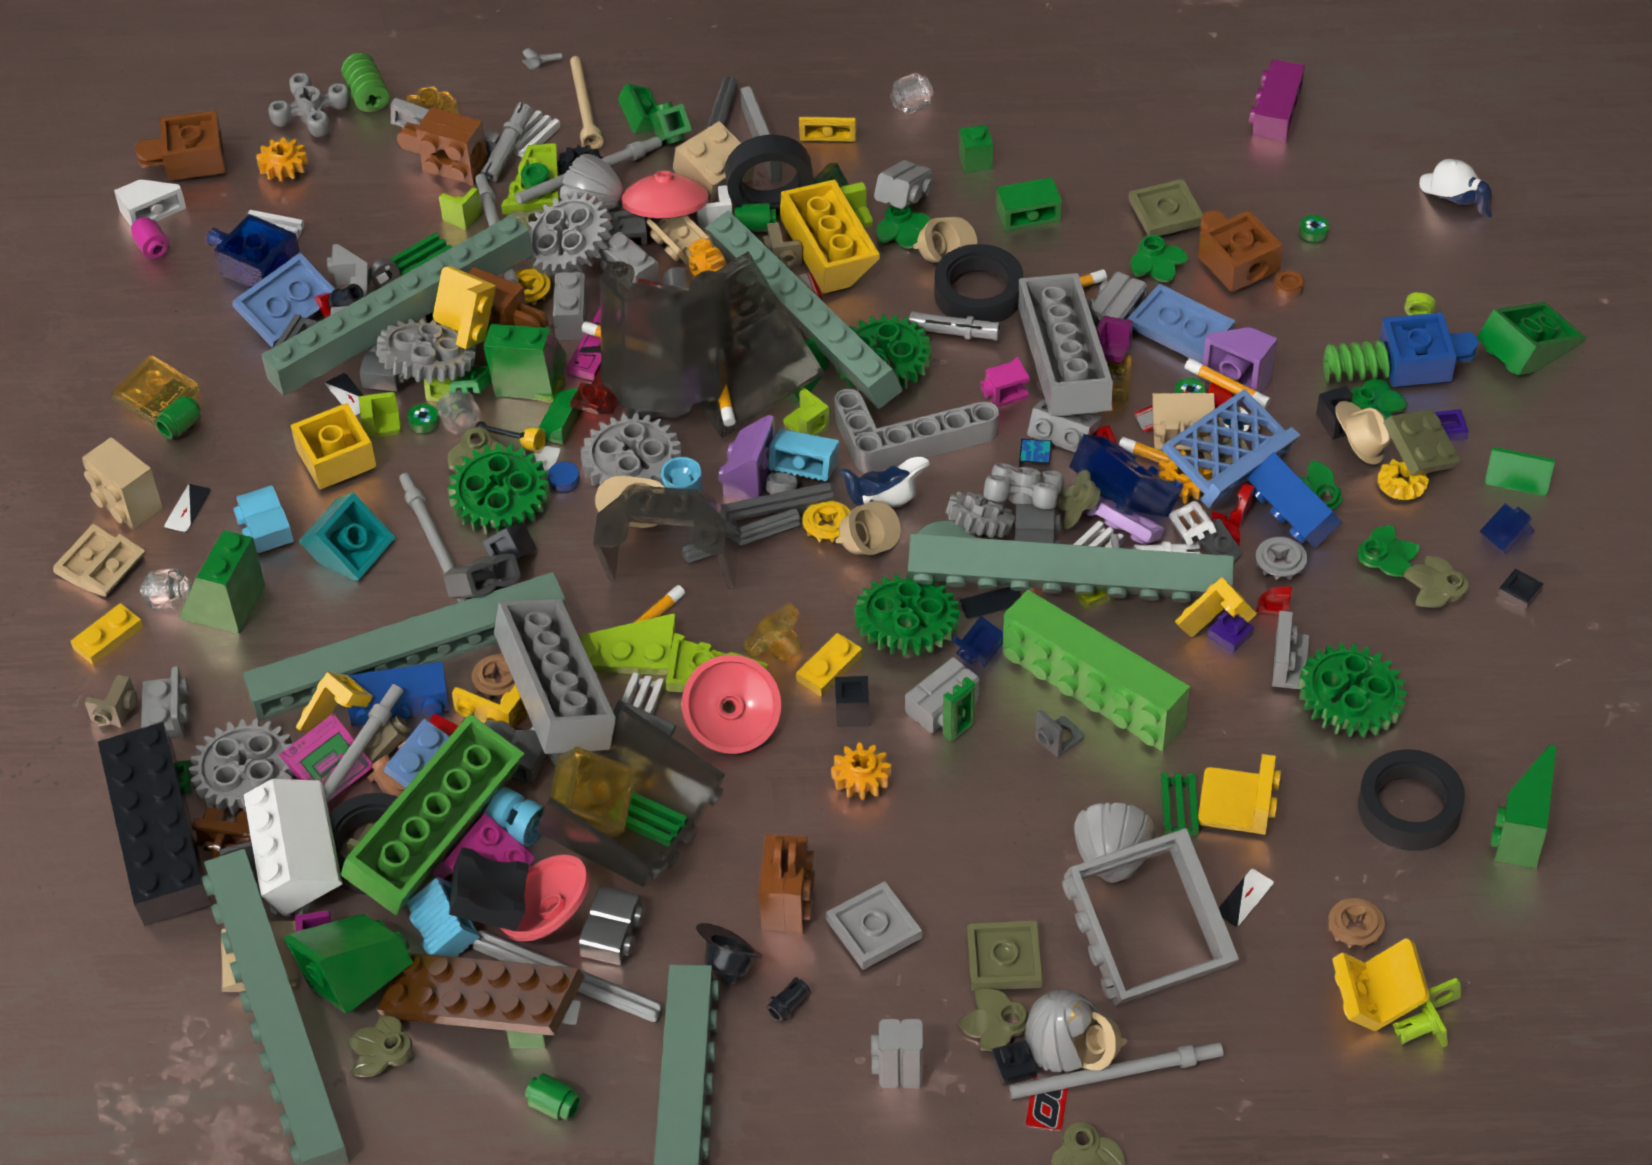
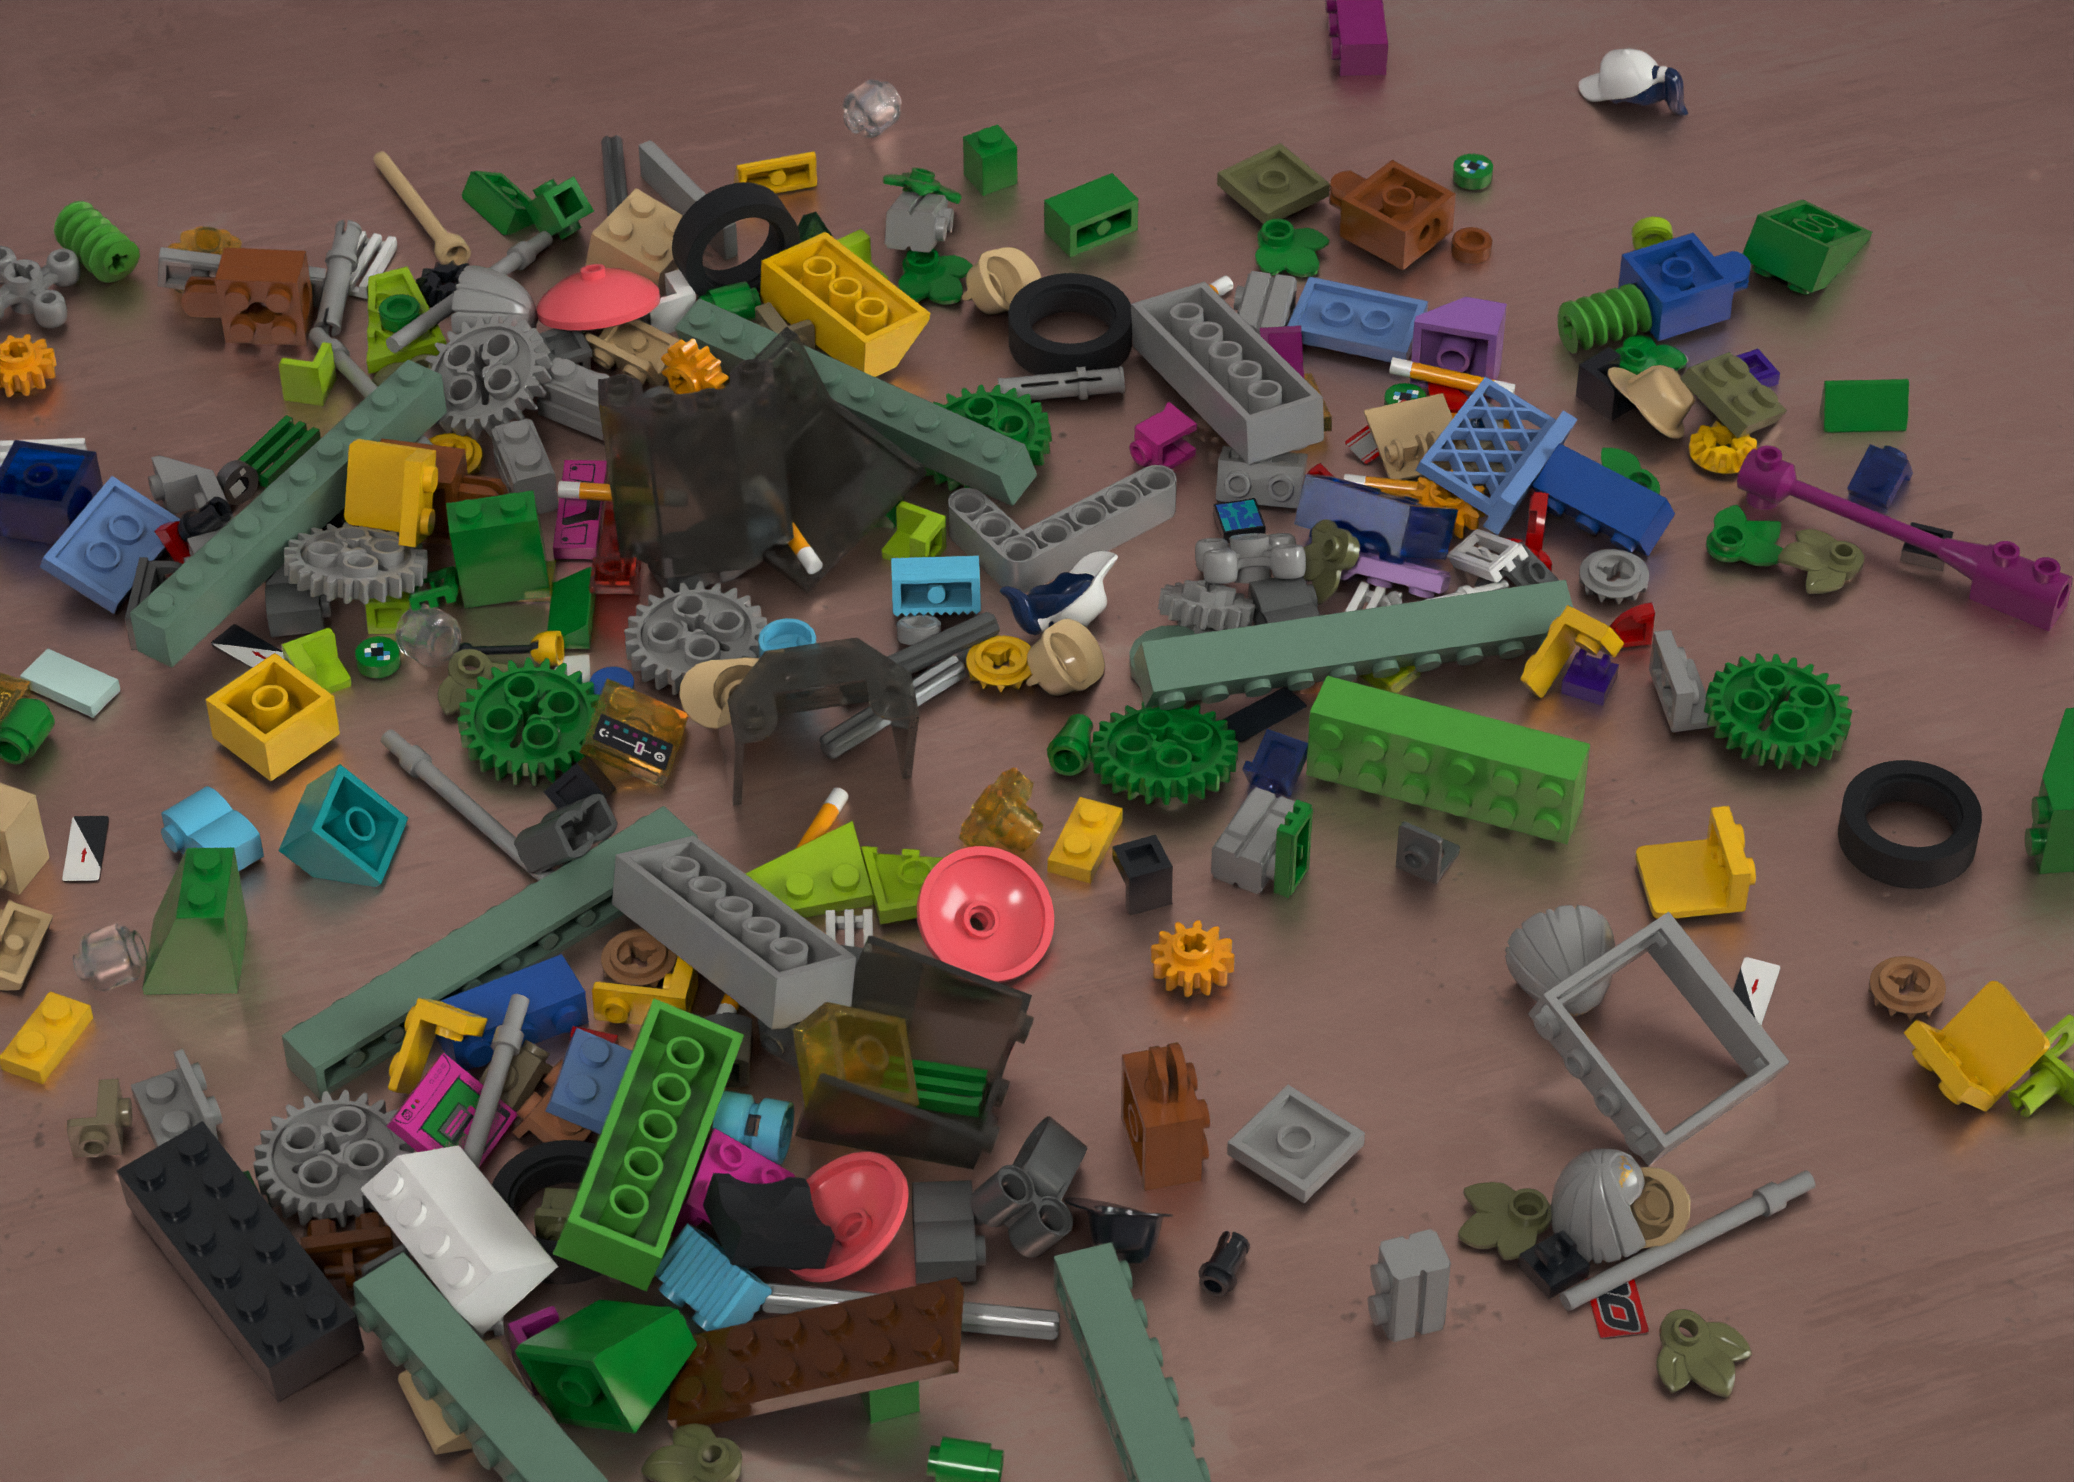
camera: 20 degrees left, 5 degrees down
light grey hand [522,48,562,70] -> none
medium lavender slope [718,415,775,500] -> none
olive plate [967,921,1042,991] -> none
green tile [1160,773,1199,836] -> none
none -> light aqua tile [20,649,121,718]
none -> clear yellow plate [580,678,689,788]
none -> green plate [883,167,962,204]
none -> dark grey piece [970,1116,1087,1258]
none -> green cone [1047,714,1093,776]
none -> magenta bar [1737,445,2073,631]

